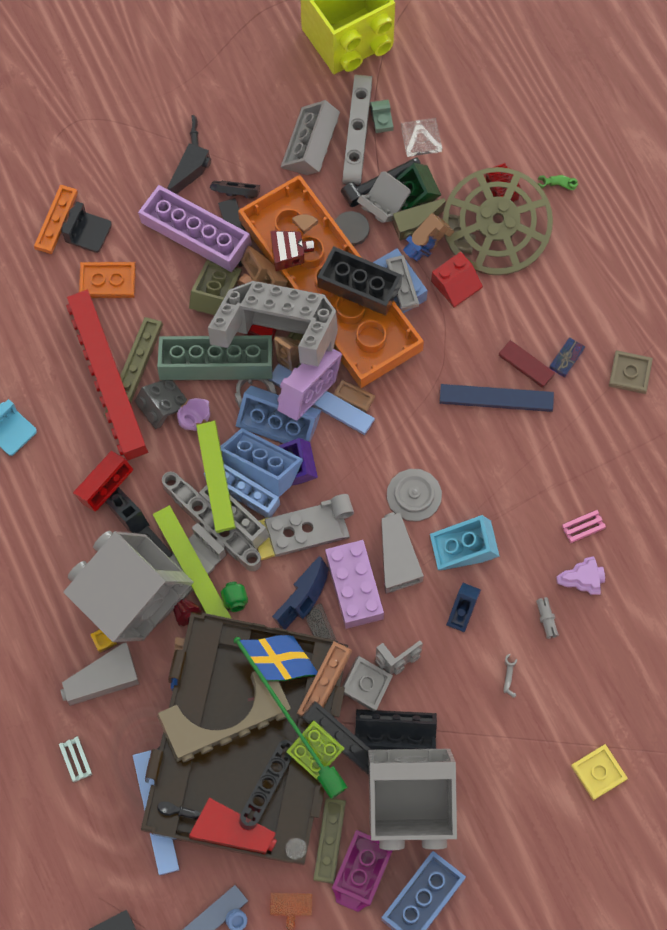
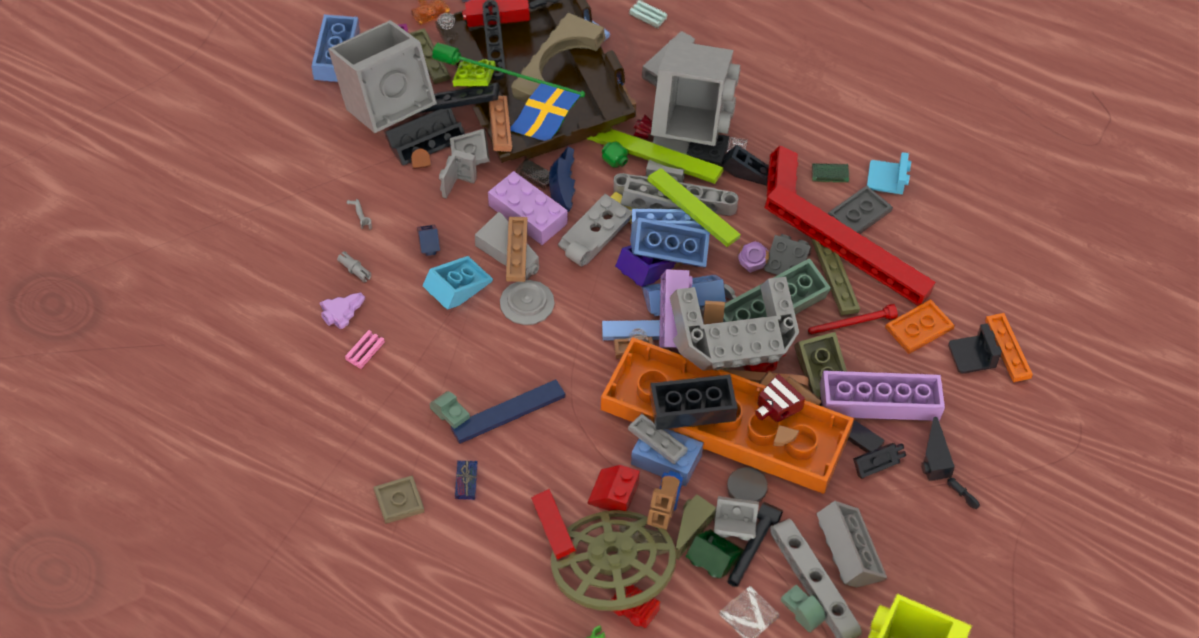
camera: 145 degrees right, 15 degrees down
dark red tile [498,340,555,388] -> none
light yellow tile [571,744,628,801] -> none
none -> dark orange tile [412,149,431,169]
none -> sand green brick [430,391,470,429]
none -> medium nougat plate [506,217,528,282]
none -> red tile [531,489,576,560]
none -> clear plate [628,328,648,342]
none -> red piece [808,304,898,335]
none -> clear green tile [812,163,849,182]
none -> dark grey tile [828,185,893,234]

